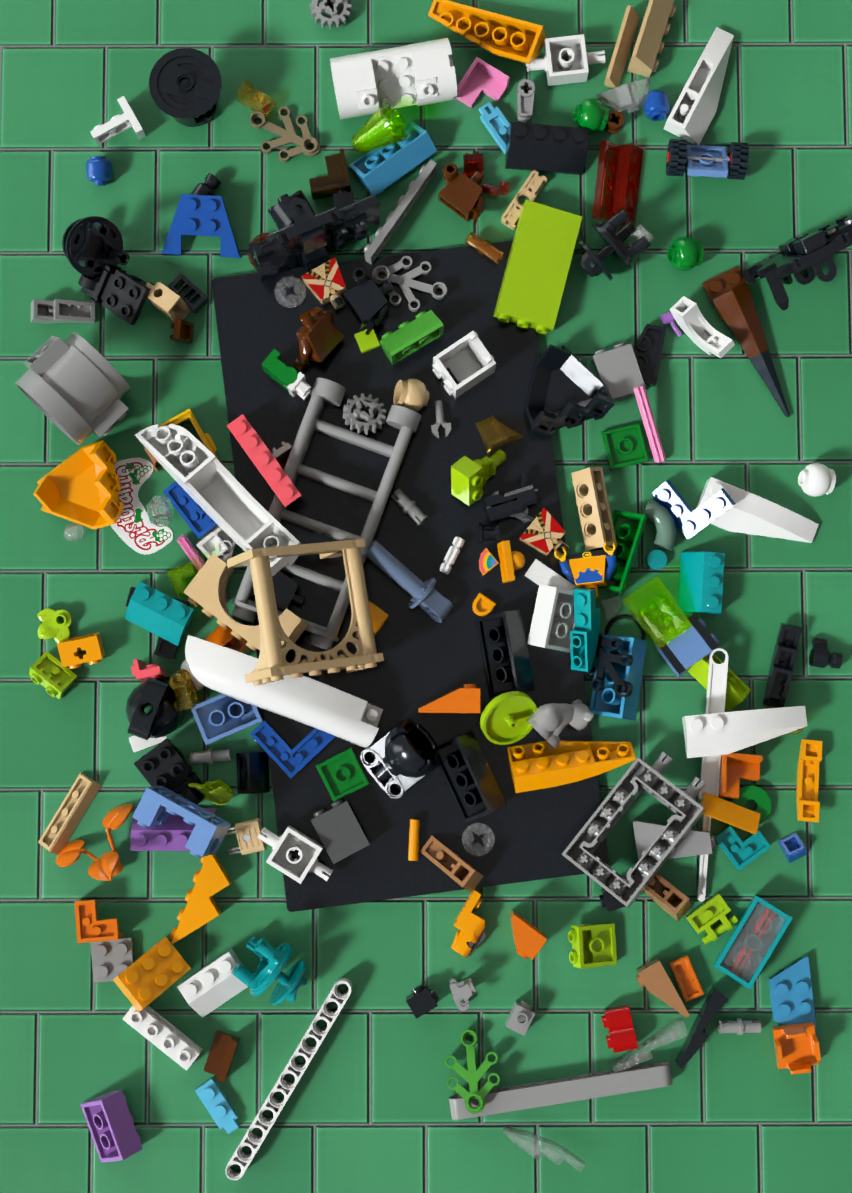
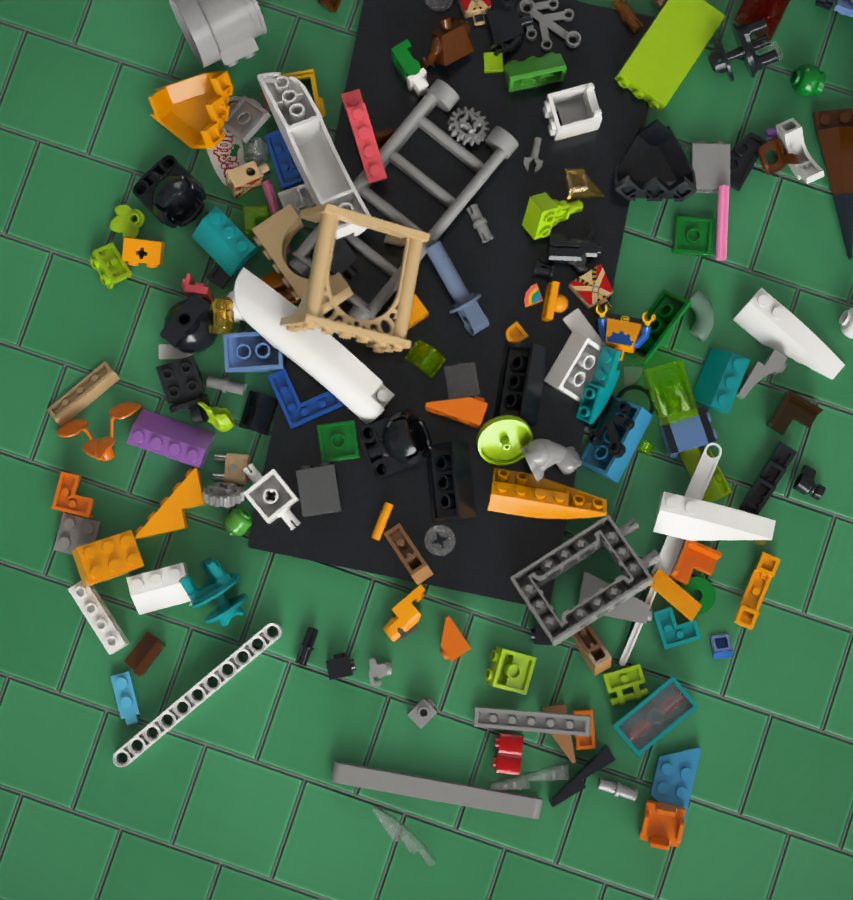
camera: 20 degrees right, 0 degrees up
clear plate [63,522,84,542] -> none
medium lavender slope [80,1090,143,1163] -> none
medium blue plate [132,785,231,858] -> none
tan piece [393,378,429,412] -> none
white axle [439,536,465,575] -> none
bright green plant [445,1030,500,1114] -> none
tan brick [571,467,616,551] -> none
teal tile [646,550,667,570] -> none
plate [652,479,735,540] -> none
none -> black piece [132,155,206,228]
none -> light grey gear [203,482,245,508]
none -> light grey plate [223,95,271,143]
none -> bright green head [223,507,252,536]
none -> tan torso [226,161,270,199]
none -> black axle [295,627,318,666]
none -> clear neon green piece [405,339,446,378]
none -> clear piece [444,362,481,400]
none -> light grey plate [474,706,591,736]
none -> clear neon green bush [636,439,655,456]
none -> light grey slope [736,349,788,400]
none -> reddish brown piece [758,138,799,175]
none -> dark brown panel [766,390,823,435]

